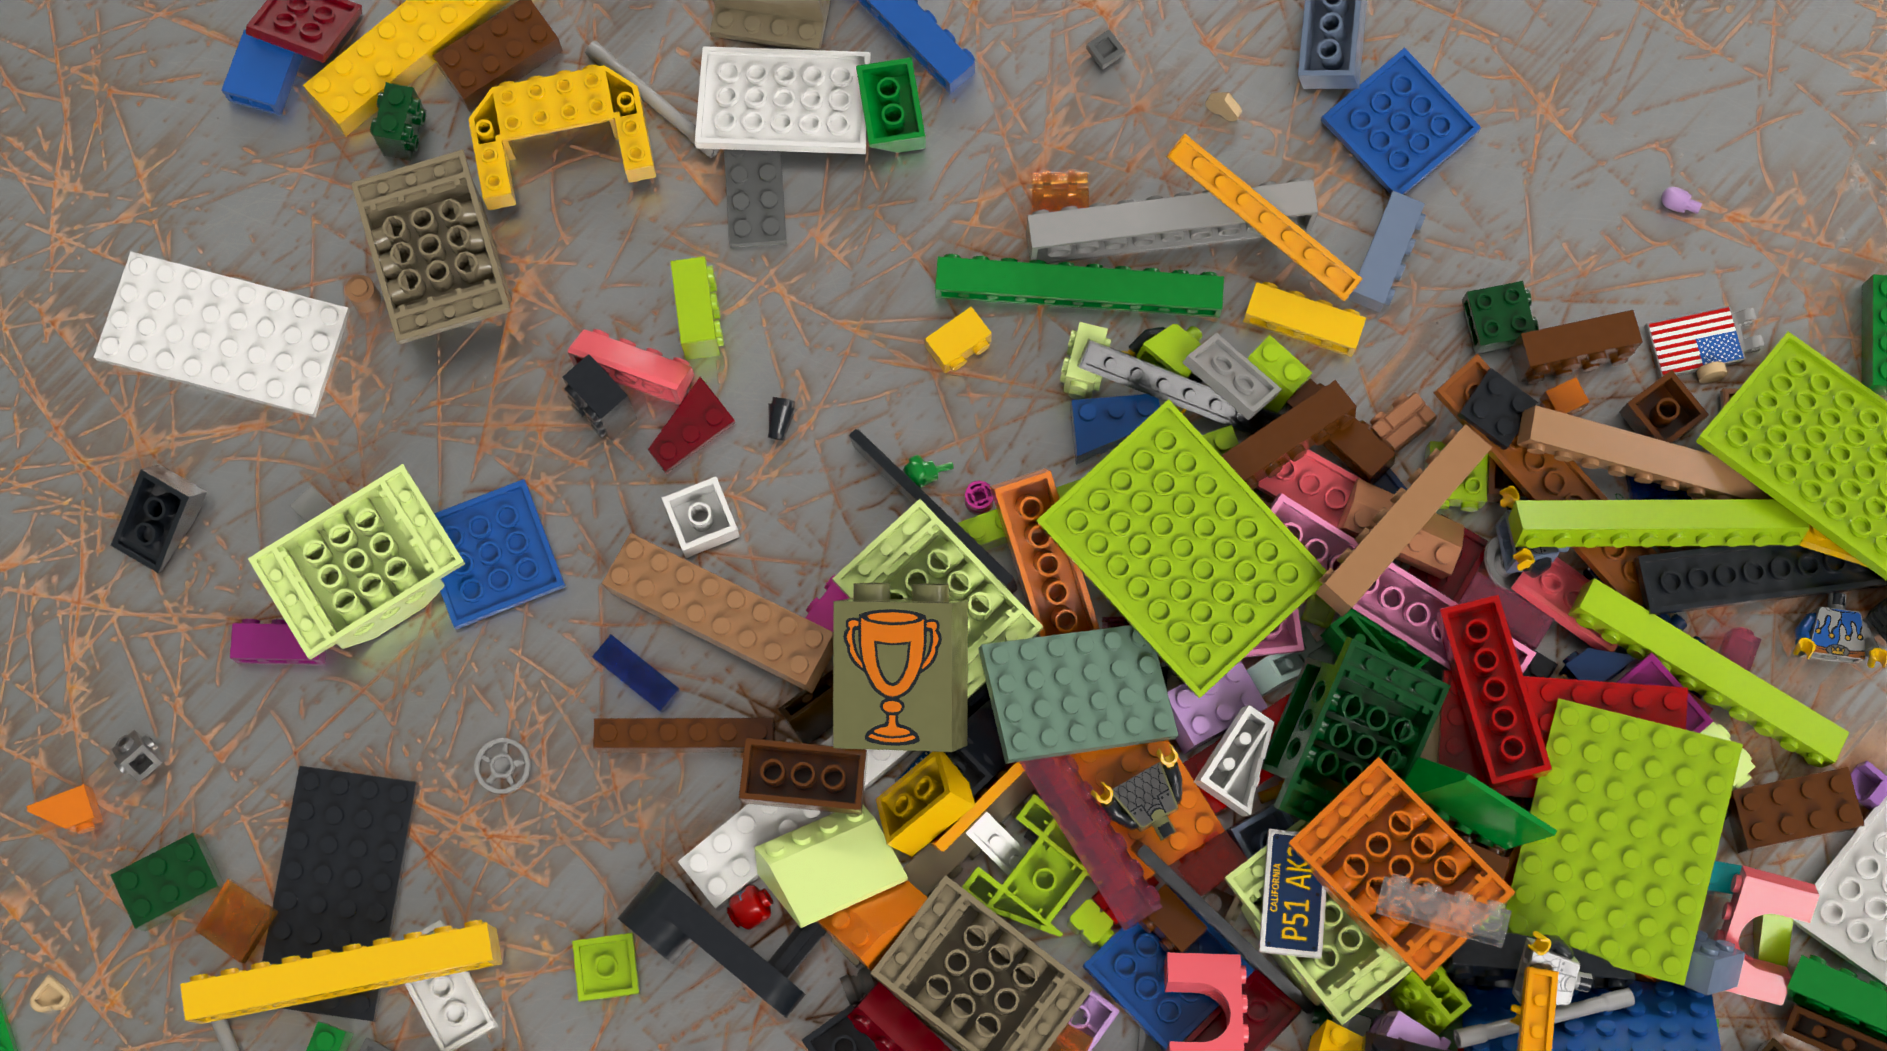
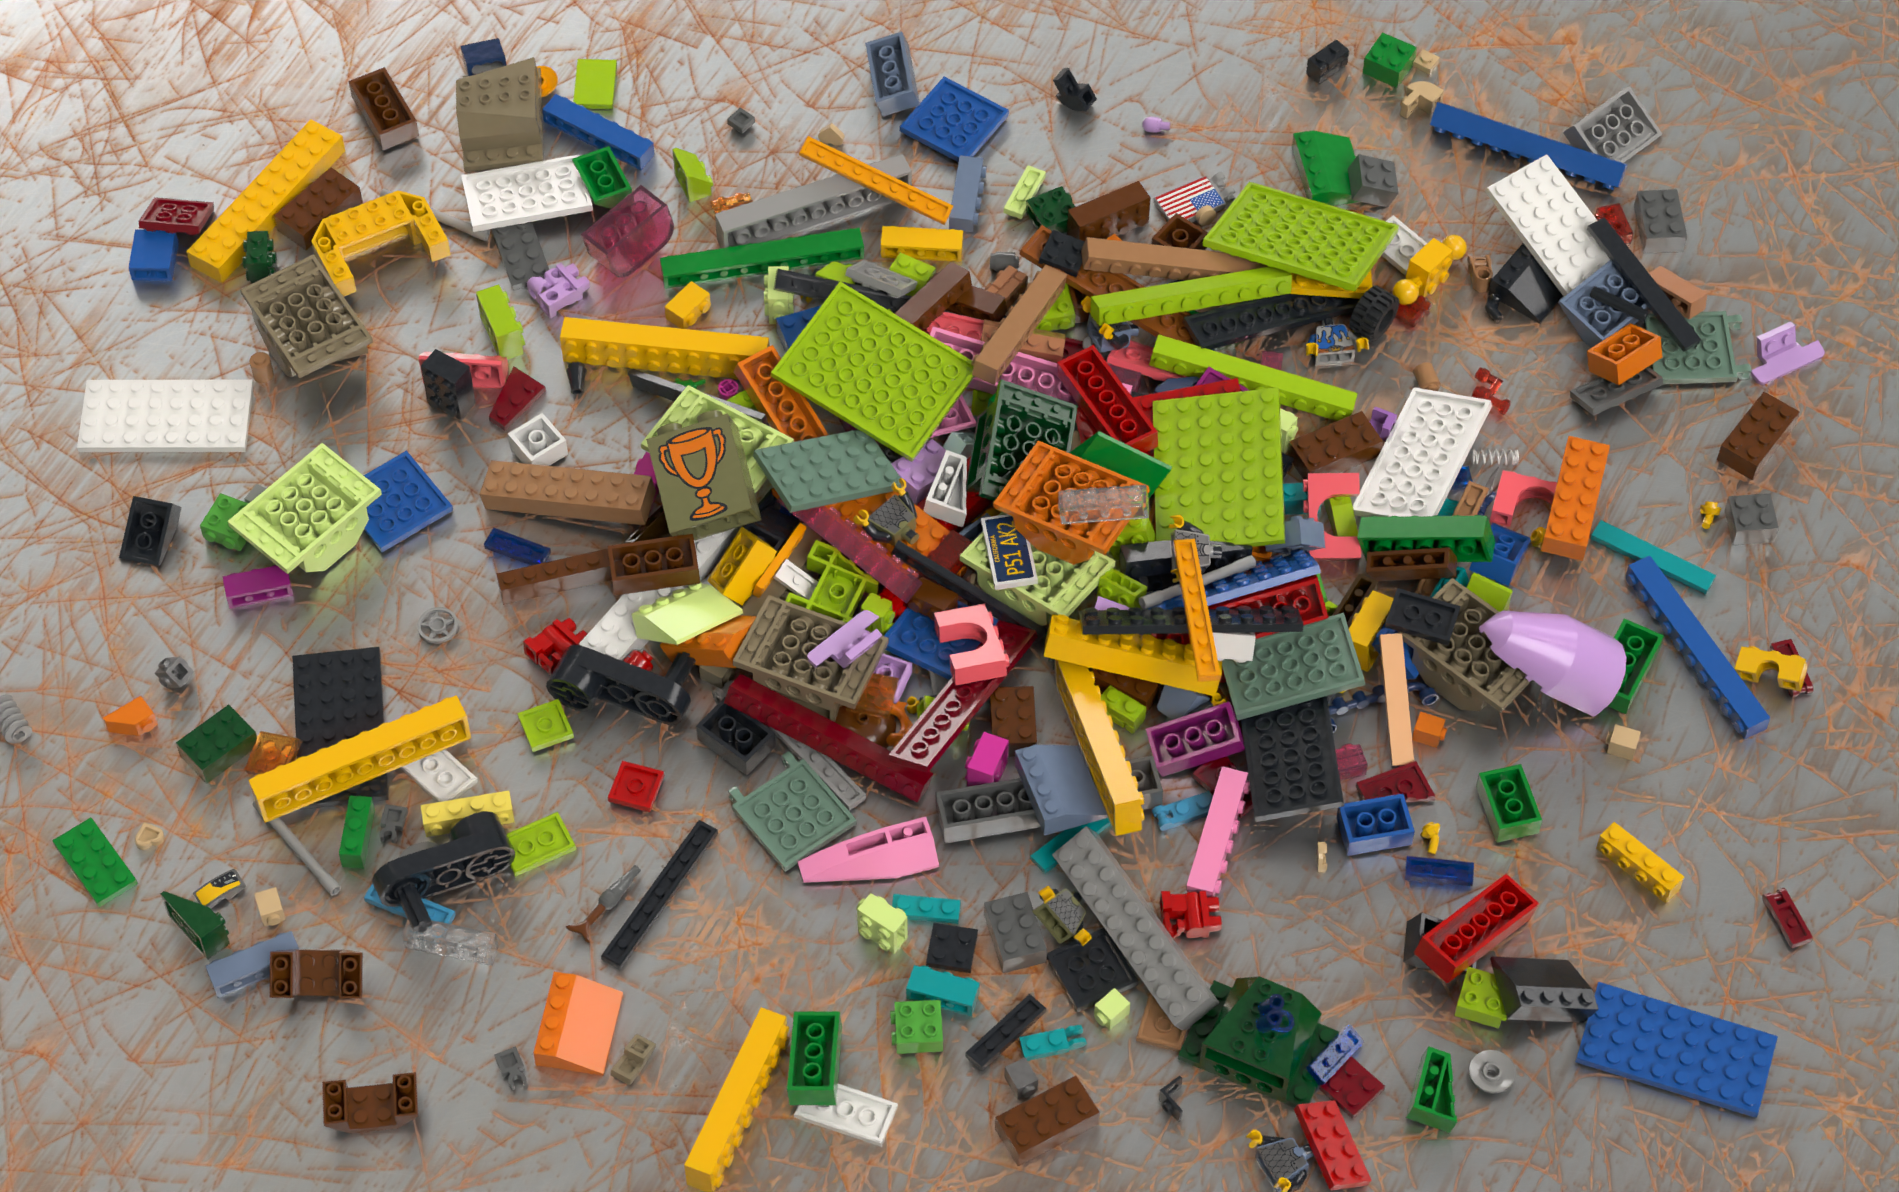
camera: 15 degrees left, 20 degrees down
none -> bright green brick [200,493,249,551]
none -> red hips [523,617,587,676]
none -> lavender hips [527,263,590,319]
none -> yellow brick [560,317,769,380]
none -> clear pink brick [581,185,674,278]
none -> lime slope [672,148,713,203]
none -> lavender plate [807,610,882,668]
none -> dark grey brick [990,251,1019,272]
none -> yellowish green plate [1004,166,1046,219]
none -> black brick [1053,68,1097,111]

